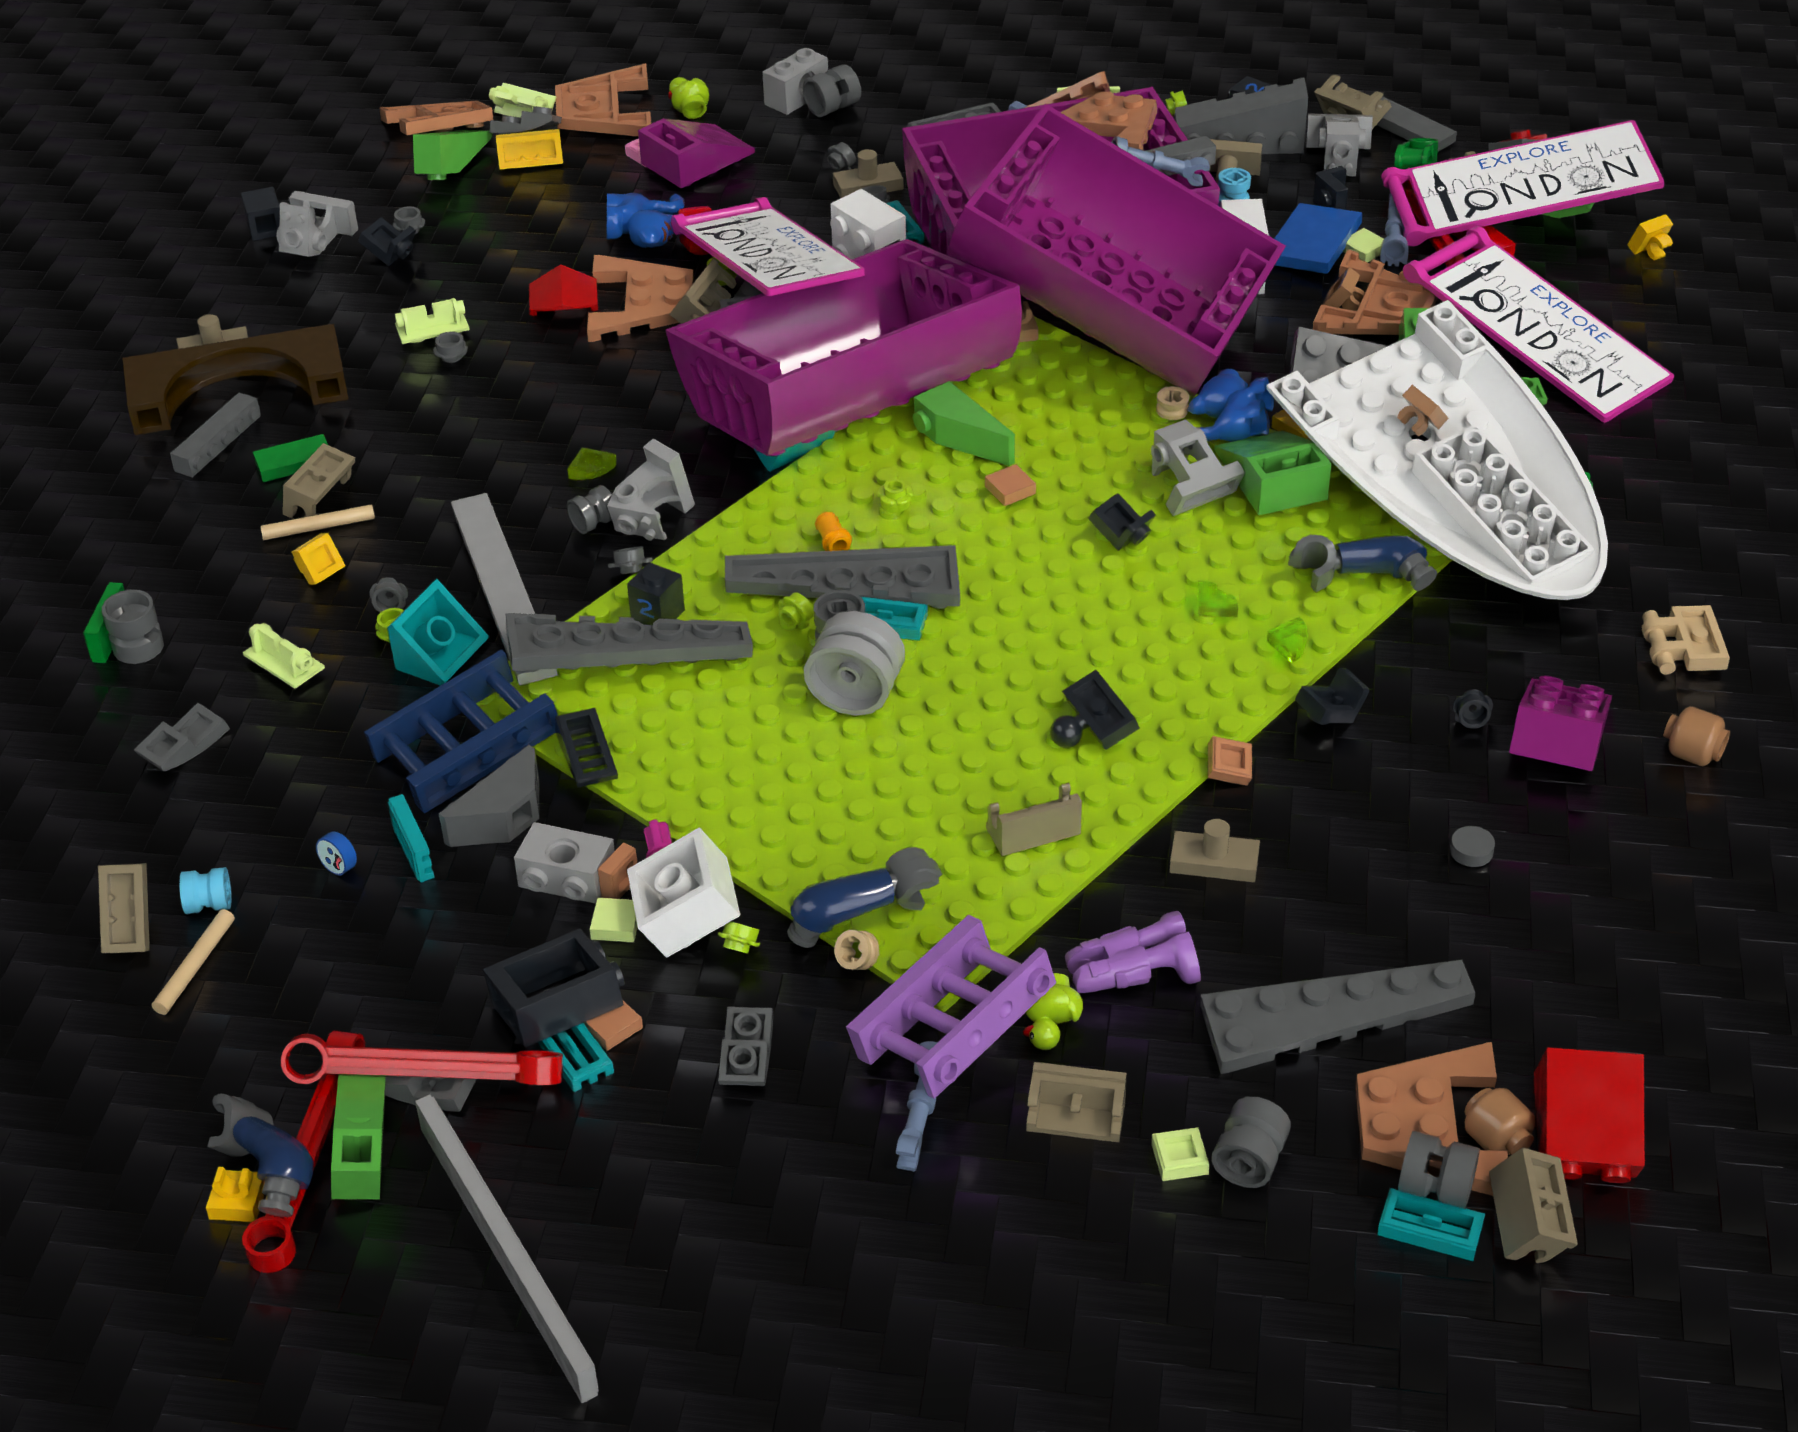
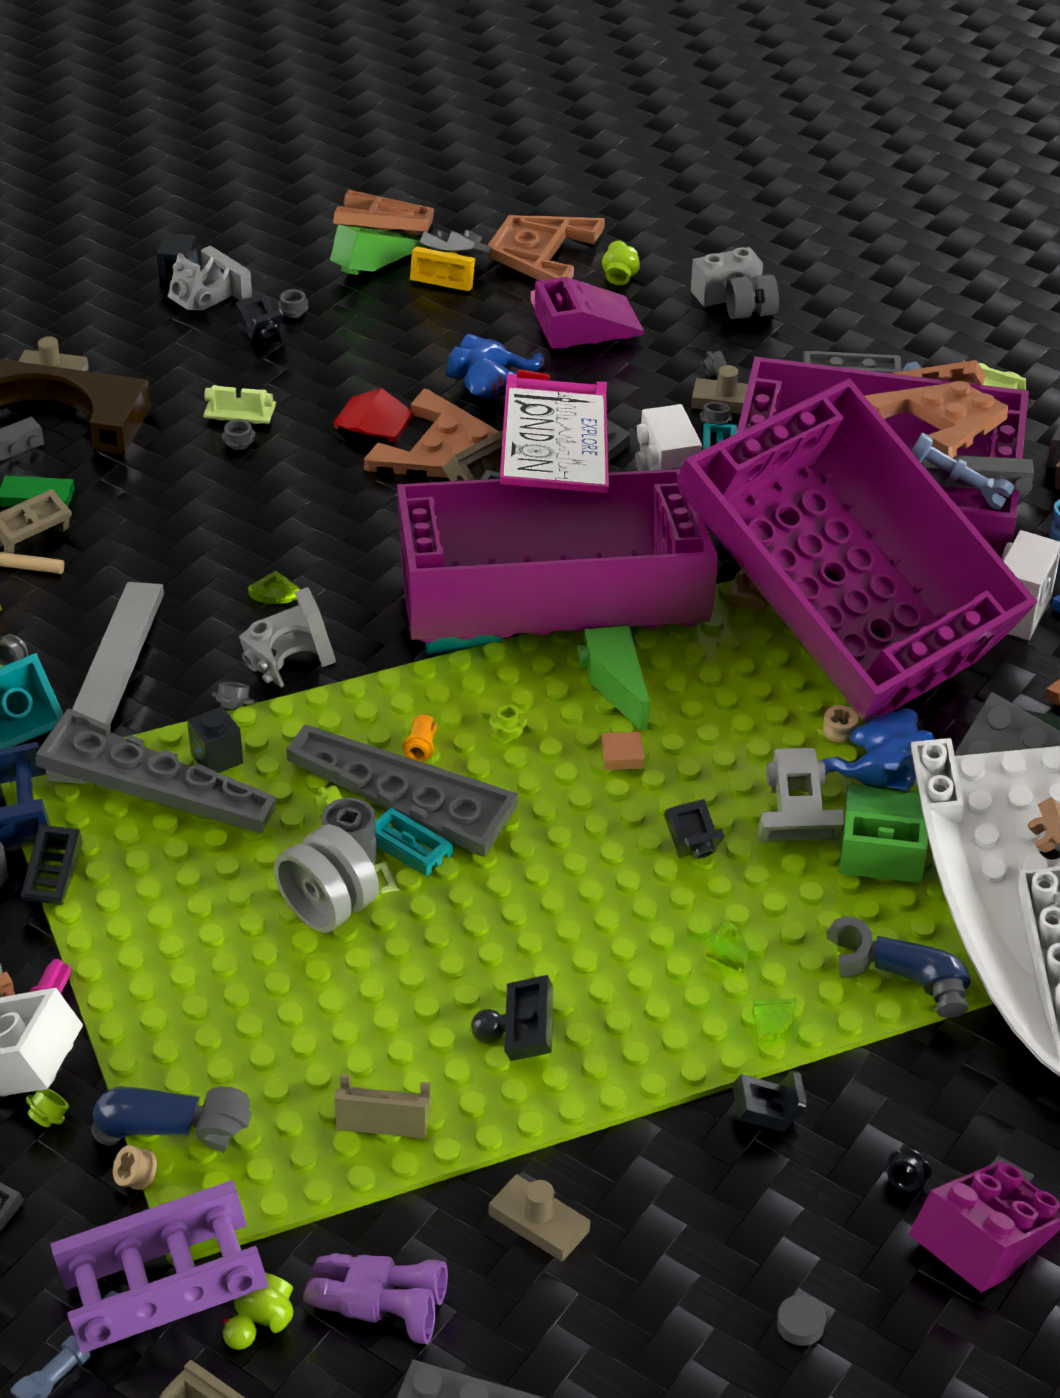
camera: 25 degrees right, 0 degrees up
yellowish green hinge [489,83,556,118] -> none
dark grey wheel [566,485,612,534] -> none
nougat tile [1208,736,1252,786] -> none

